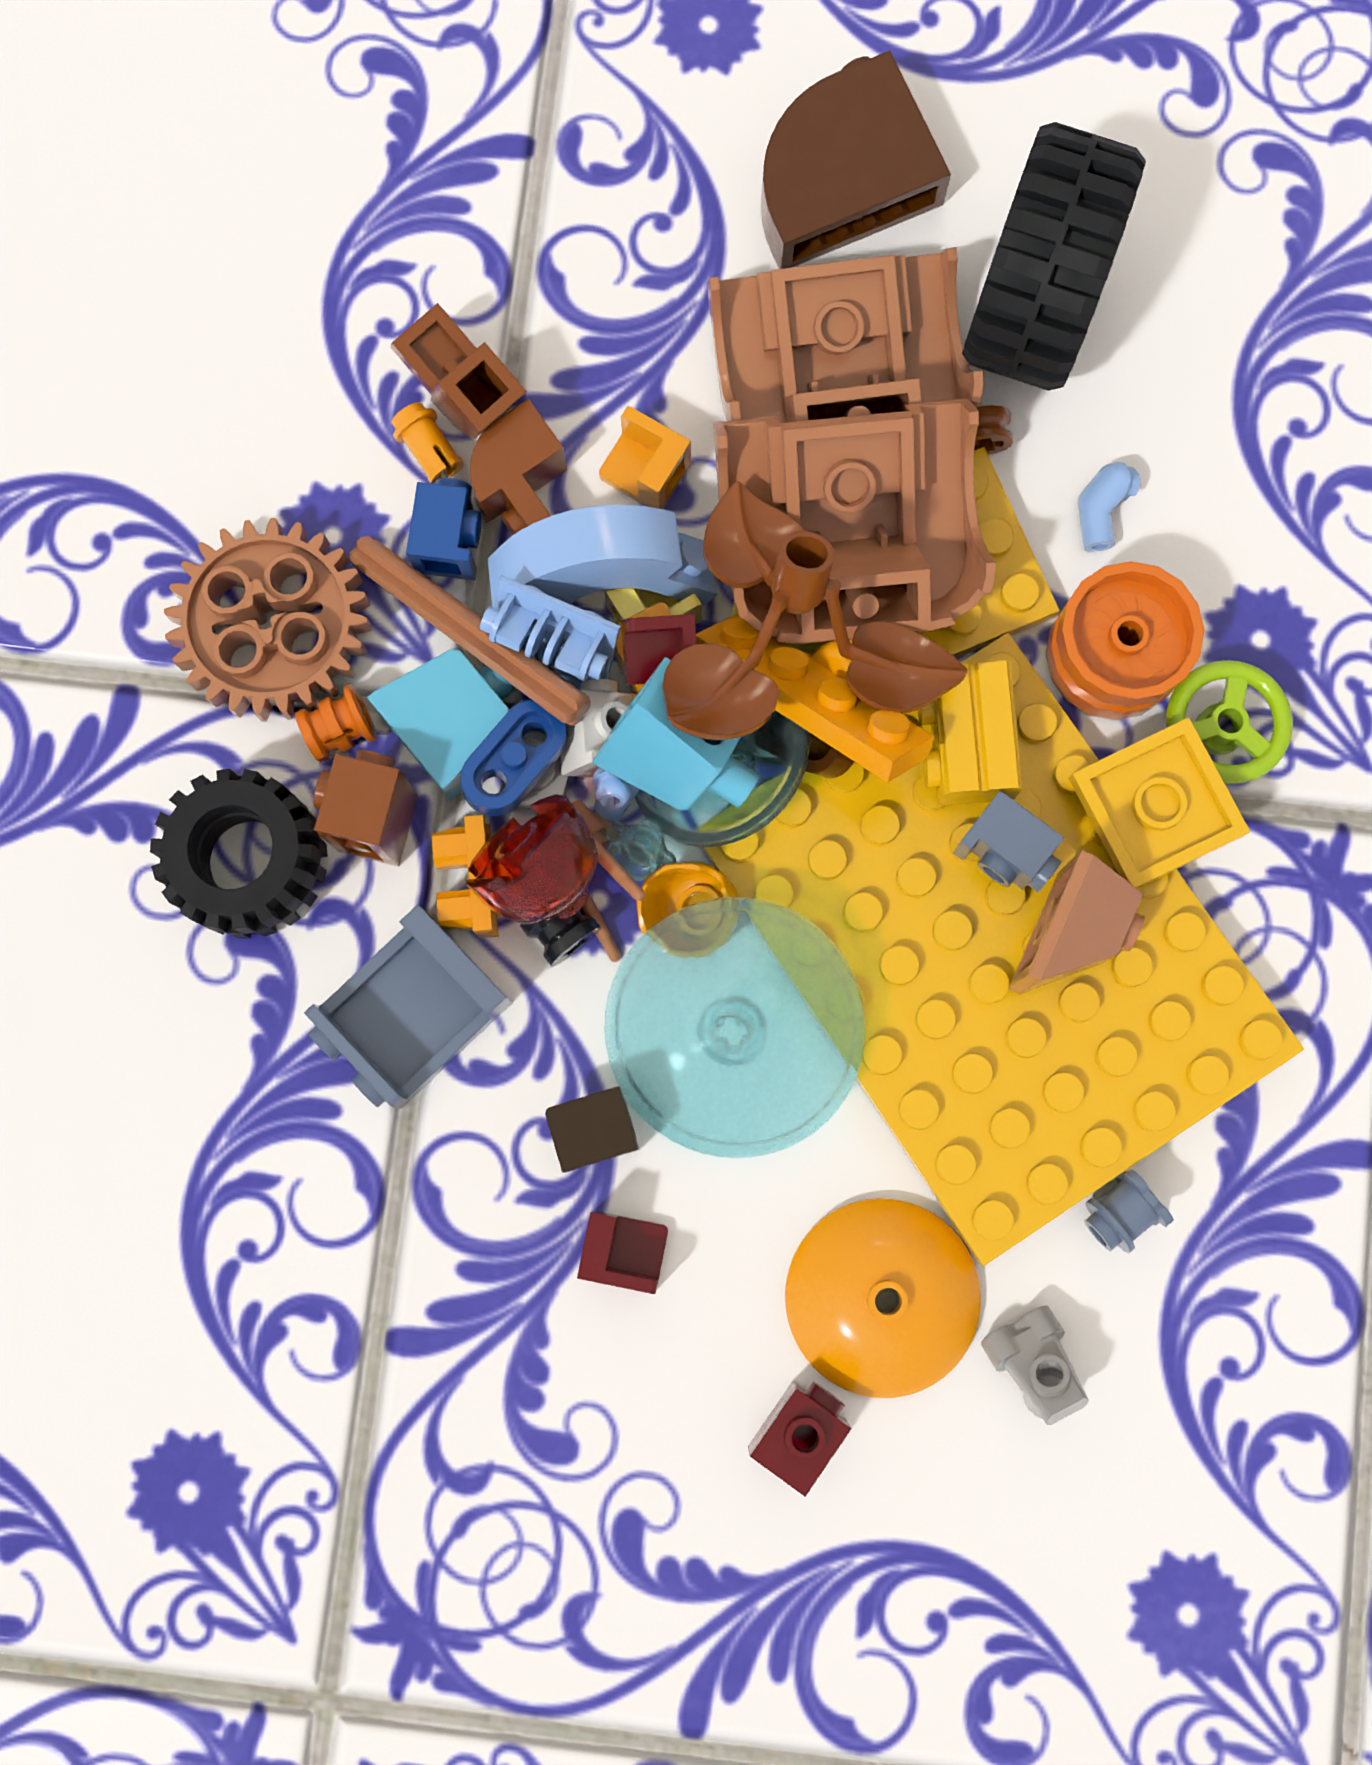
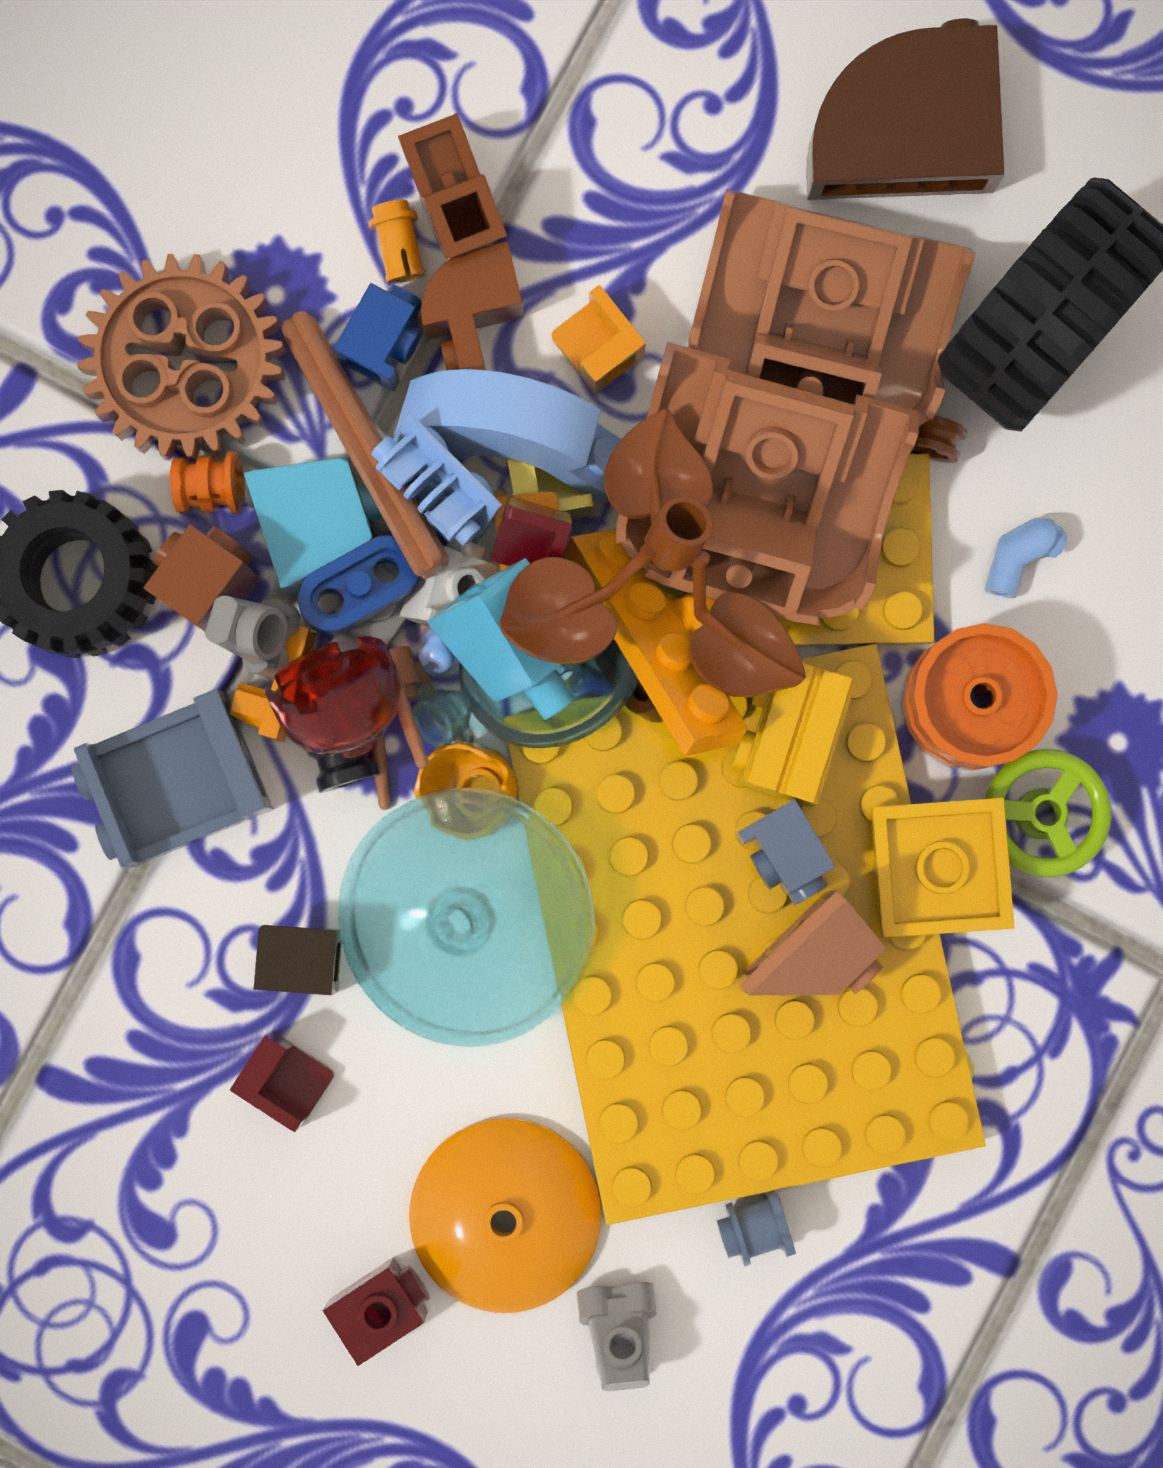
camera: 20 degrees right, 5 degrees up
none -> light grey plate [205,596,301,679]

